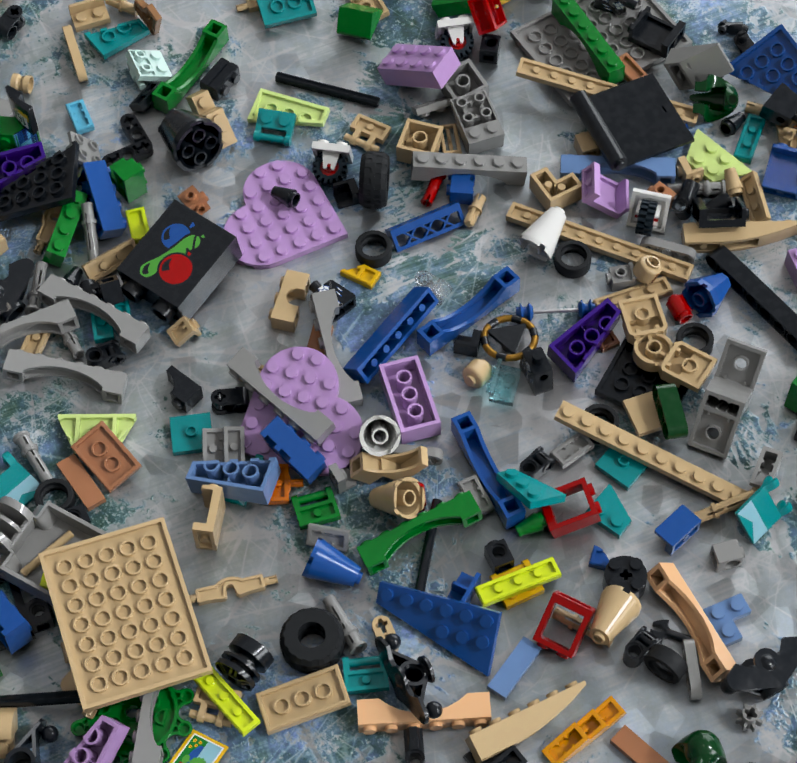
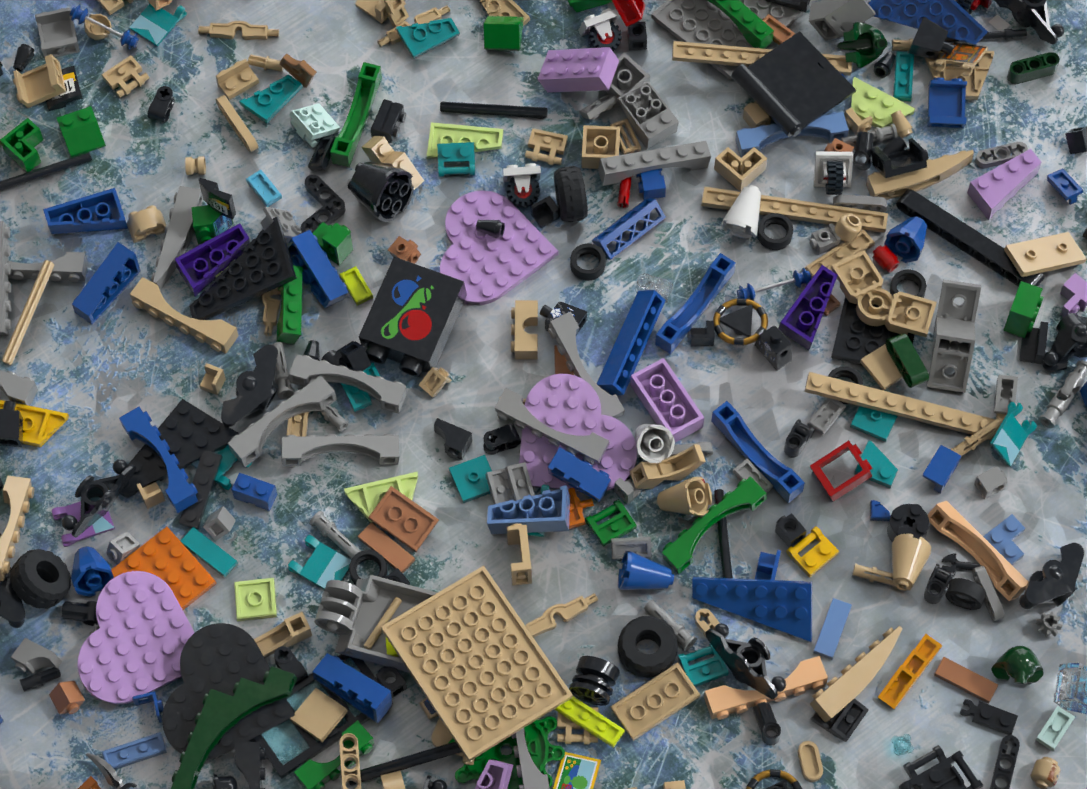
camera: 15 degrees left, 5 degrees up
light grey pin [81,202,100,261] -> none
tan plate [81,238,136,281] -> none
black piece [85,340,126,369] -> none
yellow tile [340,264,381,290] -> none
tan head [462,359,492,388] -> none
tan axle [464,193,486,228] -> none
neon yellow tile [474,556,562,607] -> none
clear light blue bracket [486,358,522,407] -> none
teal wing [496,469,566,509] -> none
green cone [515,512,547,537] -> none
red window [533,590,596,659] -> none
lavender panel [582,162,629,219] -> none
tan plate [740,170,771,221] -> none

